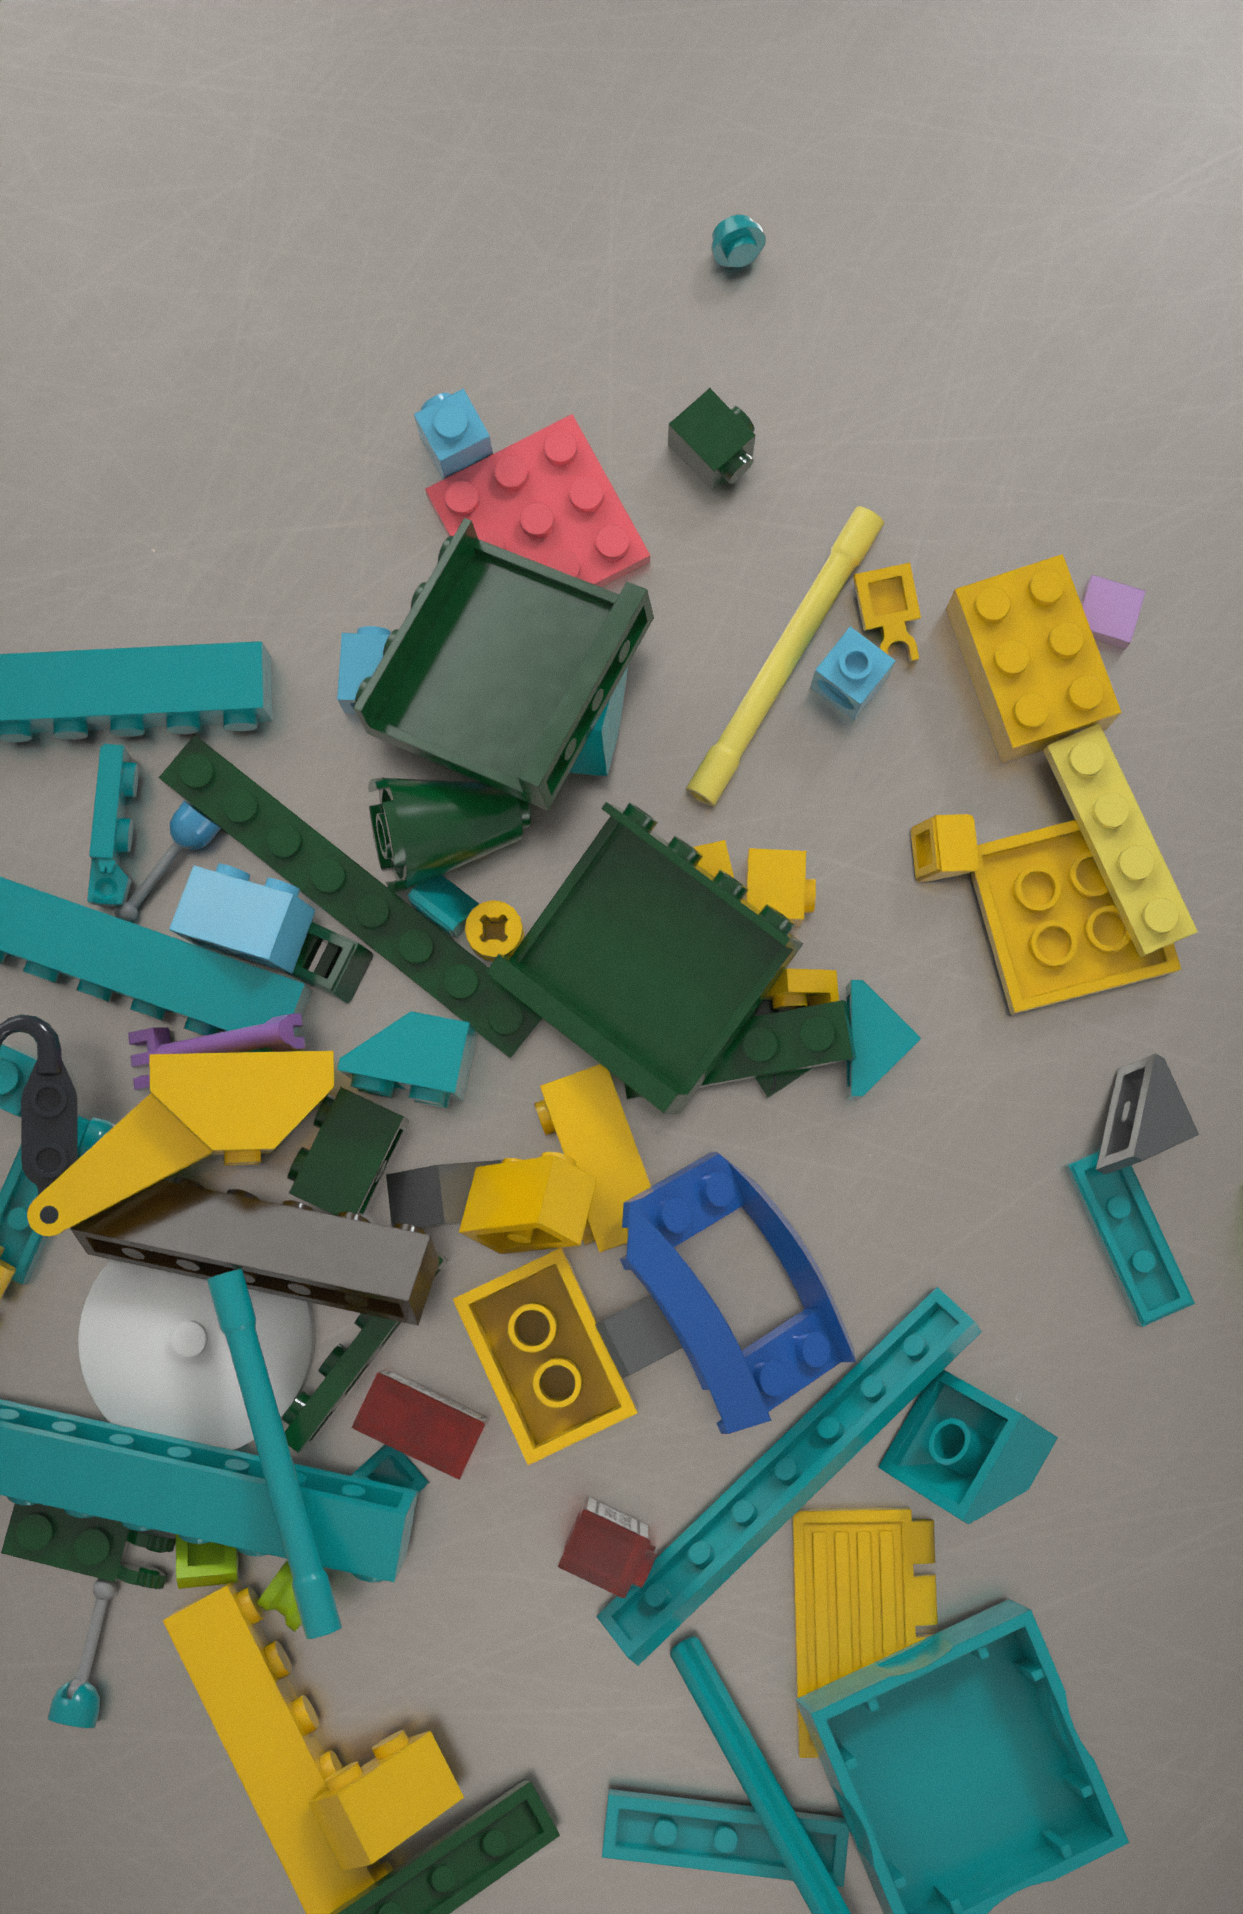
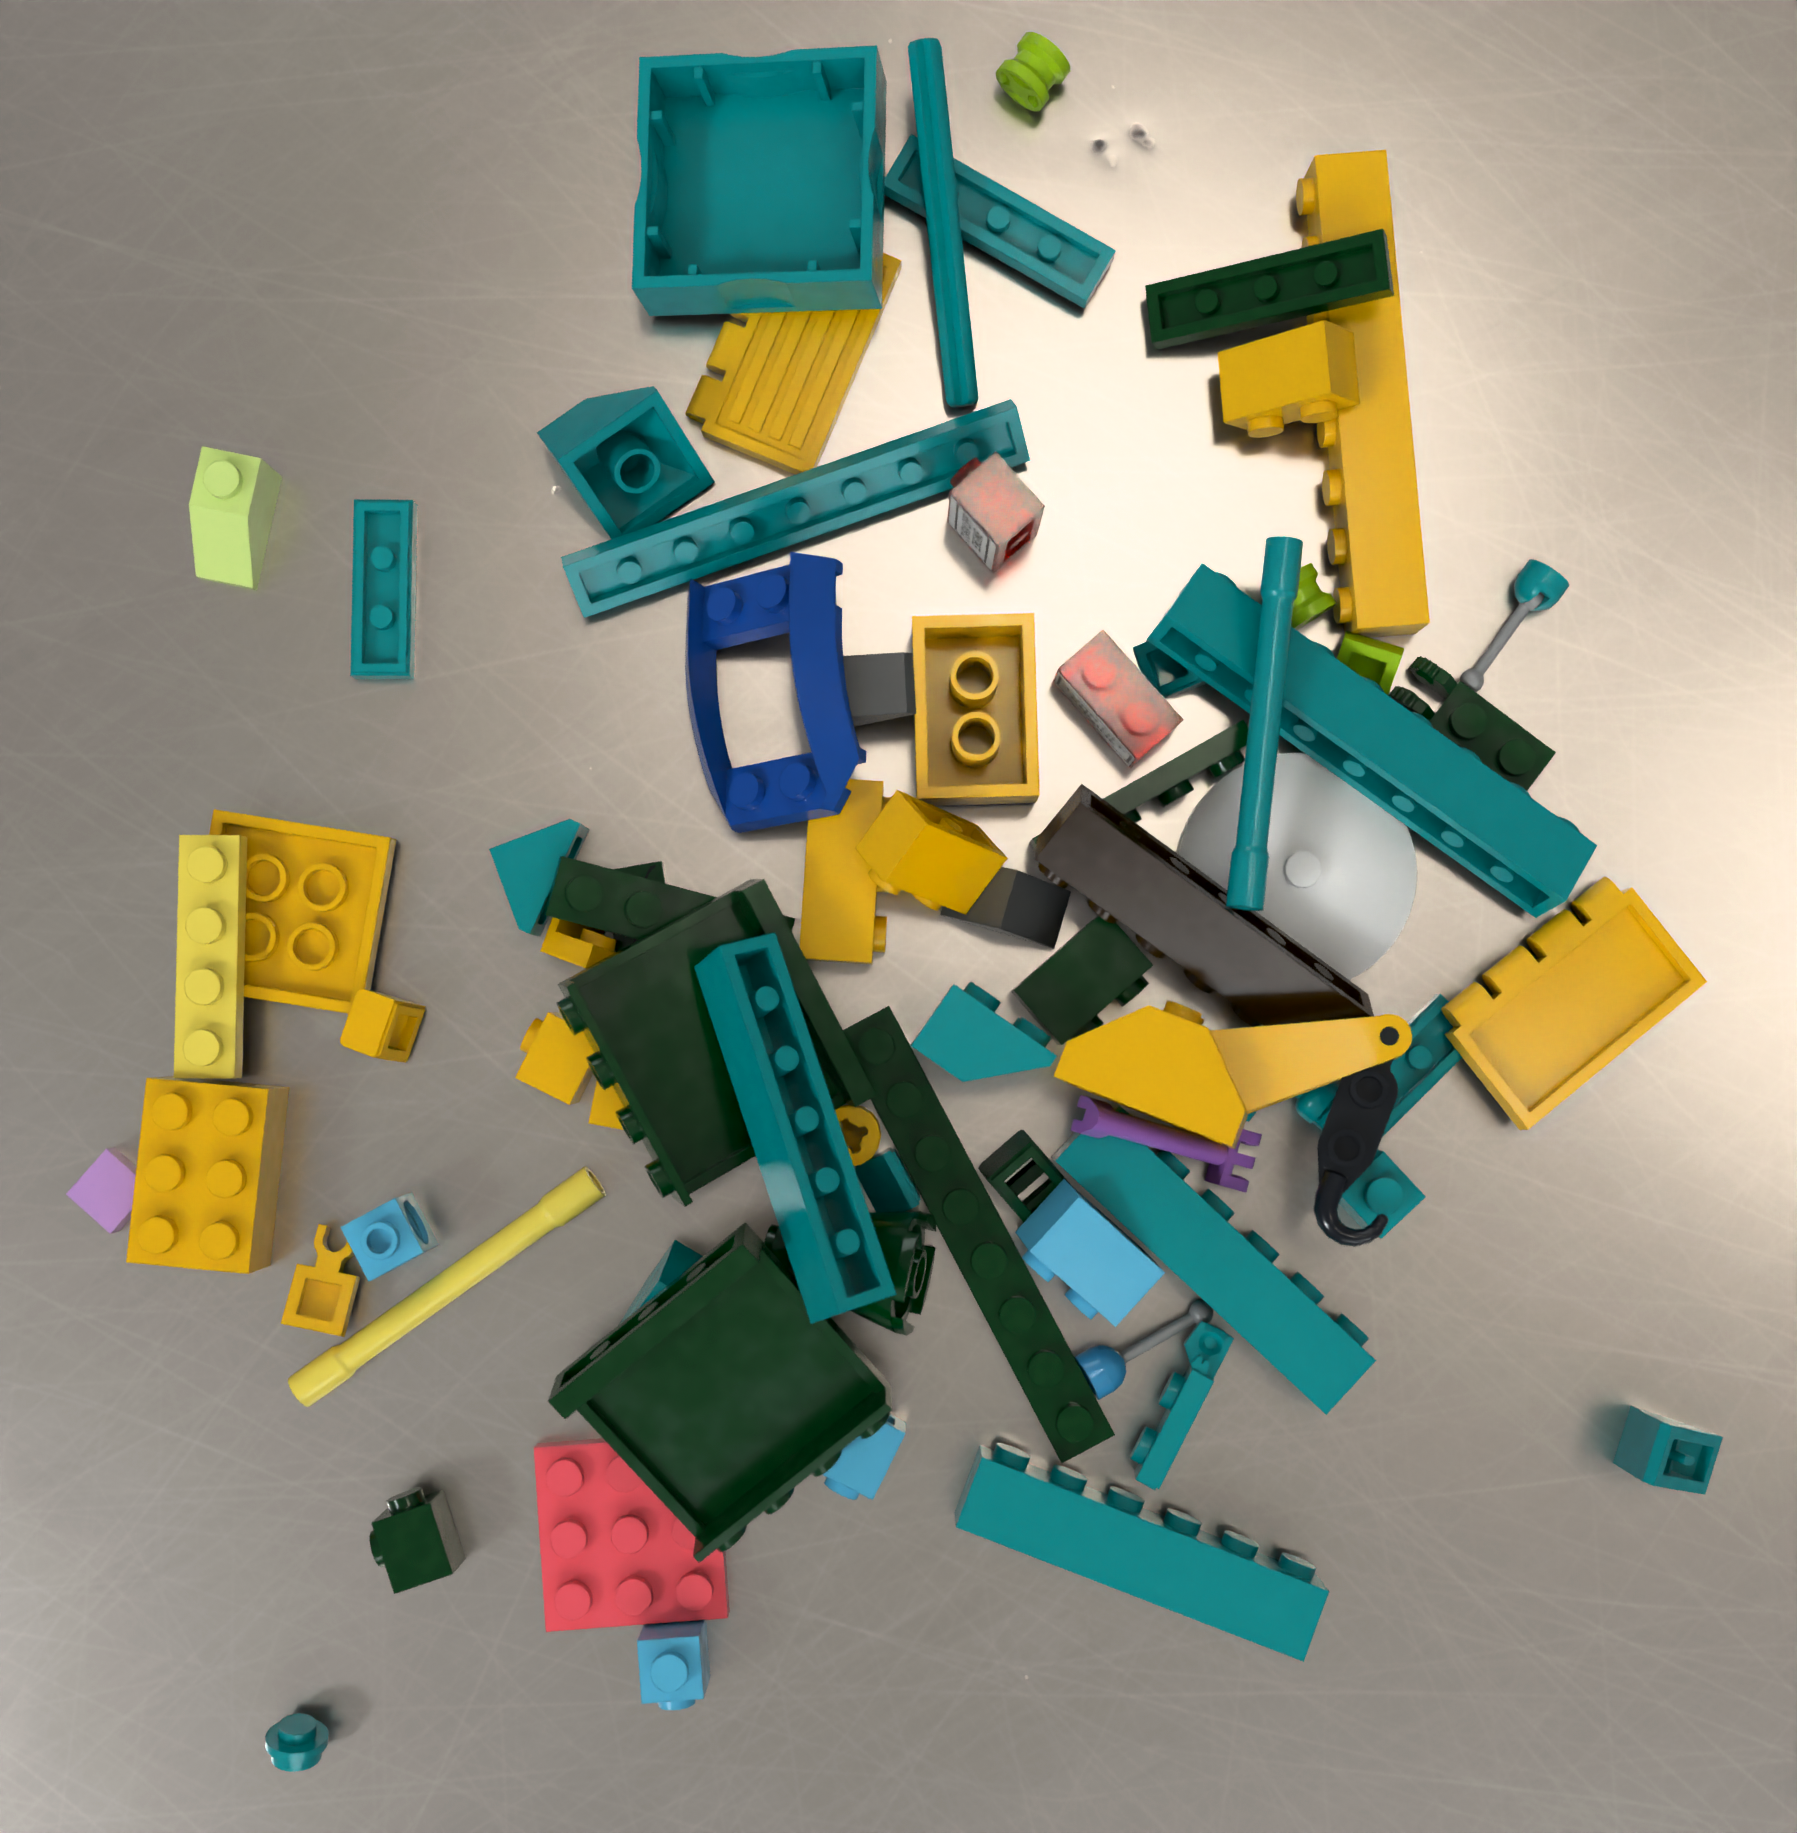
camera: 155 degrees left, 5 degrees up
dark grey slope [1096,1053,1199,1174] -> none
none -> teal brick [694,933,896,1324]

